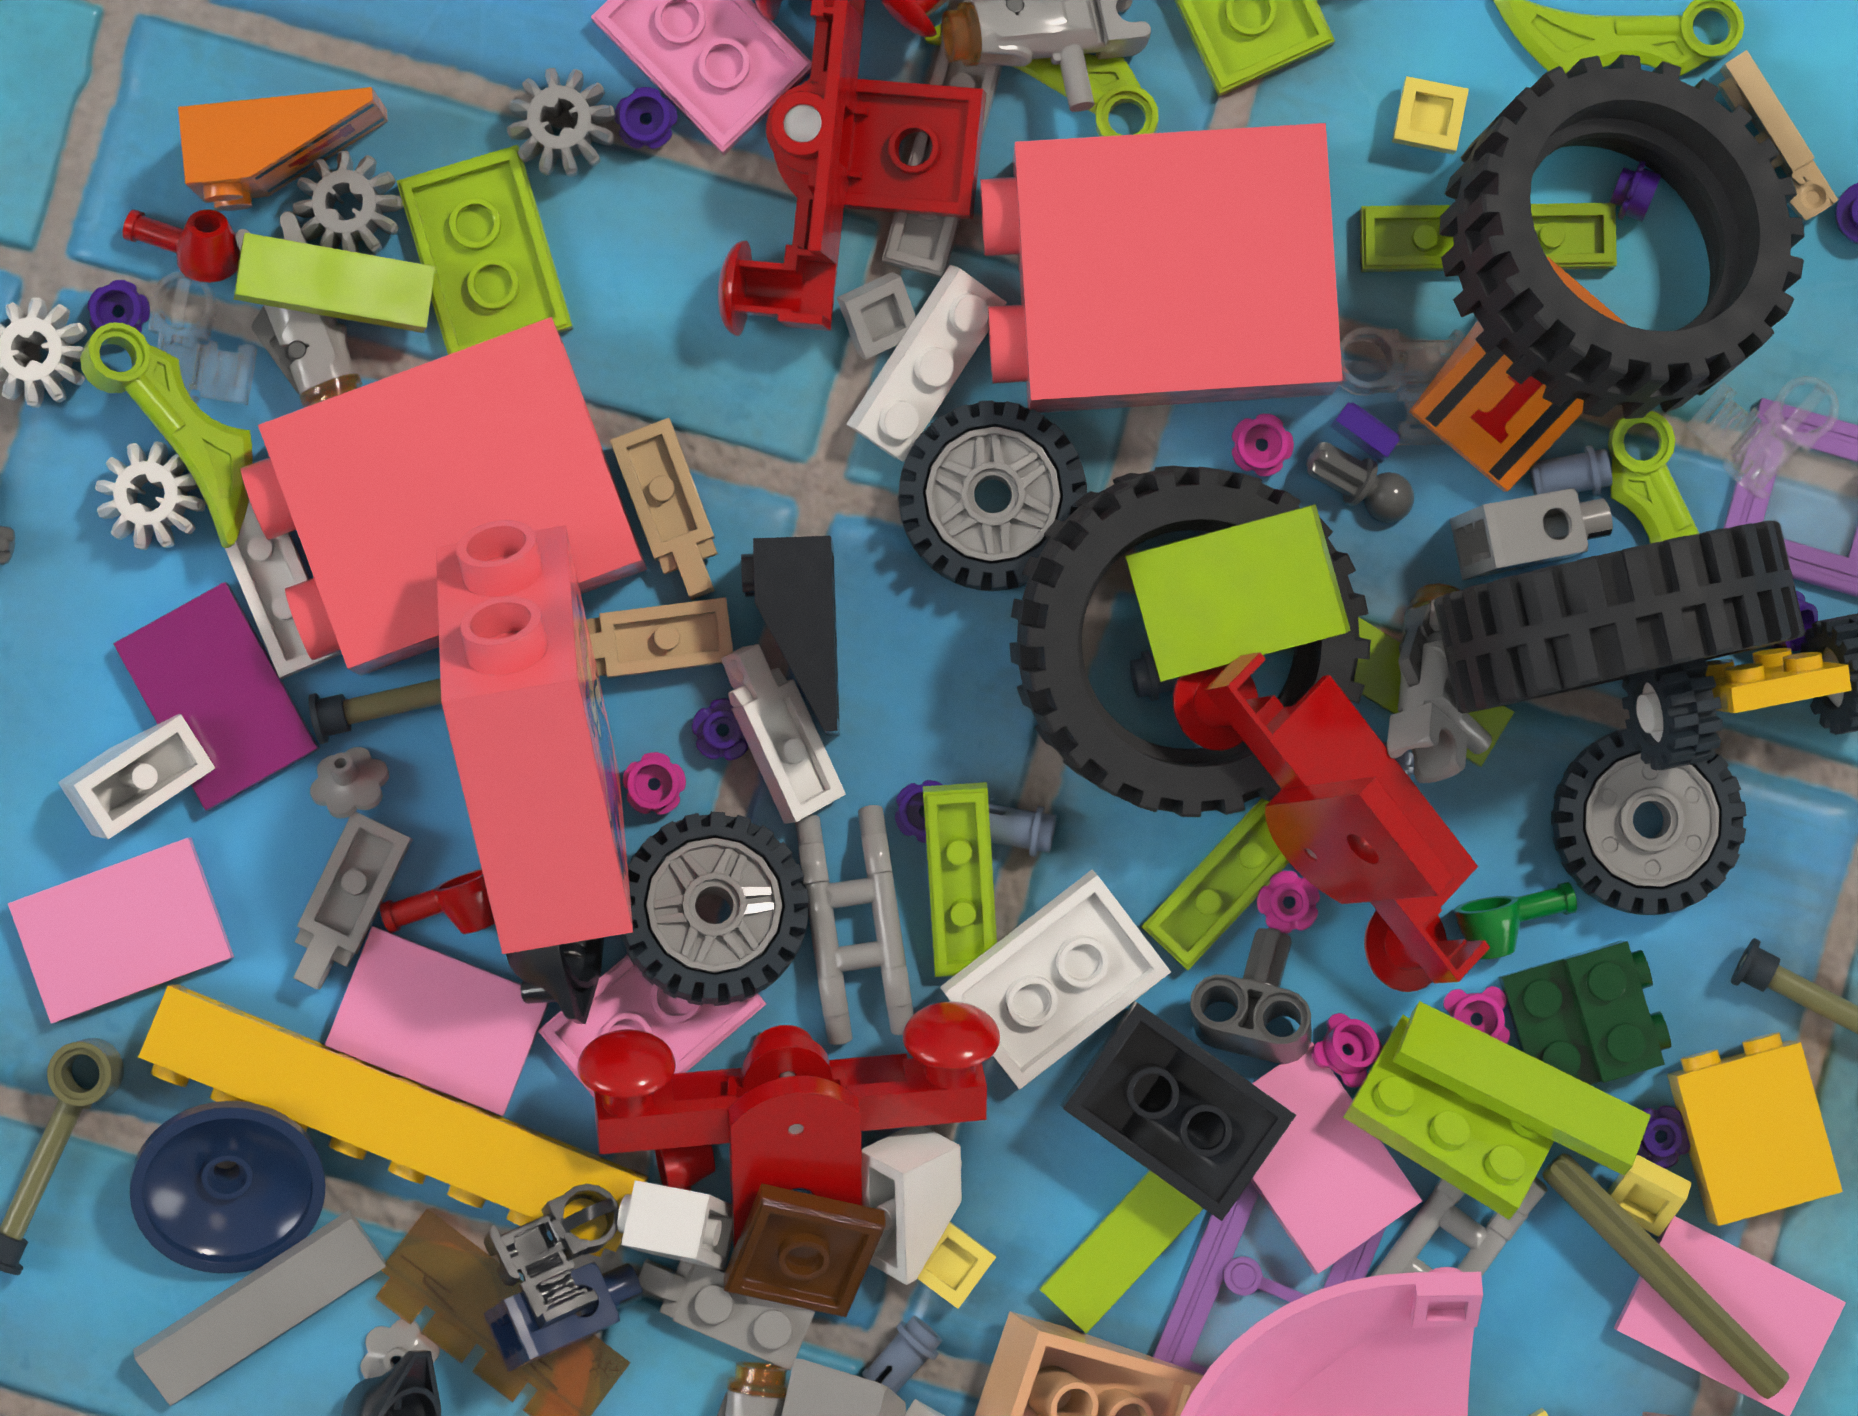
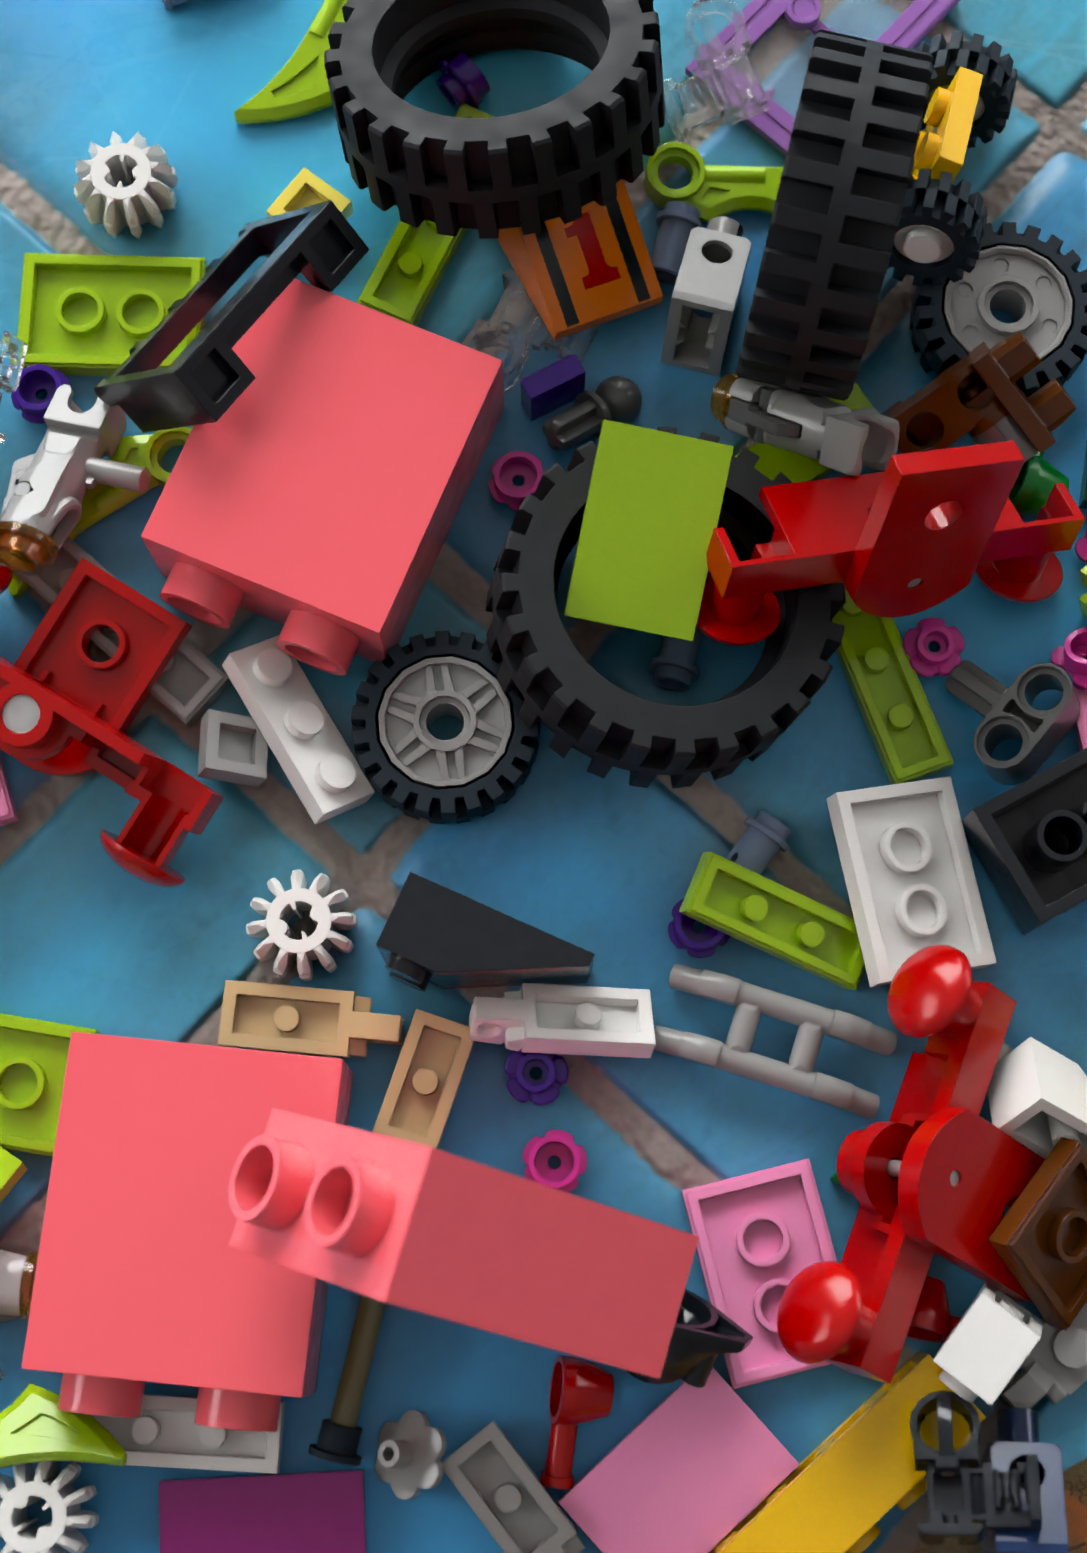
camera: 65 degrees left, 10 degrees down
wheel [621,811,809,1006] -> none
none -> black hinge [94,200,370,433]
none -> white gear [246,869,358,981]
none -> reddish brown hips [881,331,1077,465]

